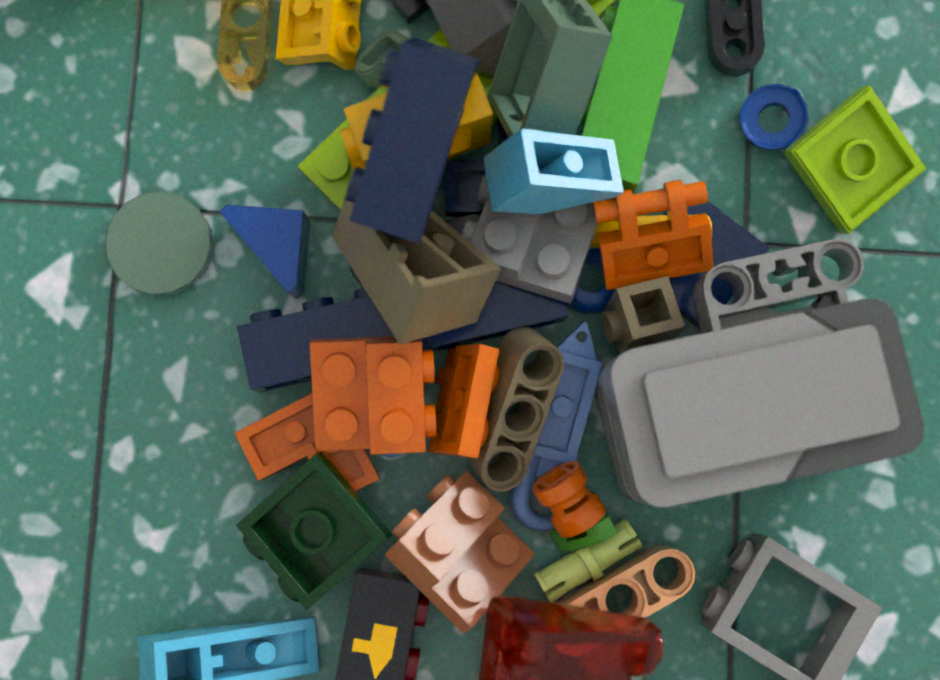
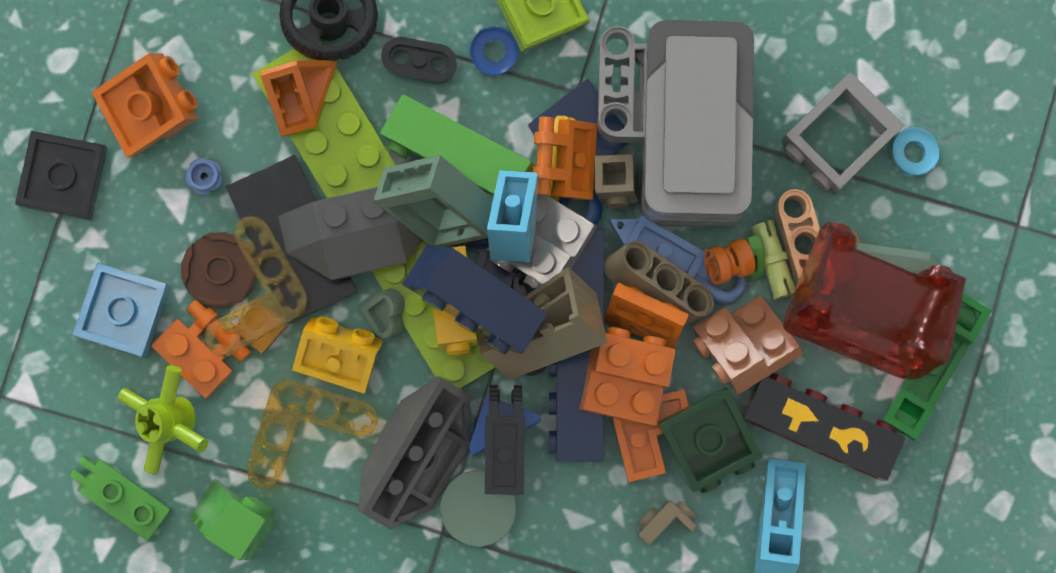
camera: 75 degrees left, 0 degrees up
none -> dark grey wedge [358,376,471,529]
none -> black hinge [485,385,525,495]
none -> dark tan bracket [637,500,698,545]

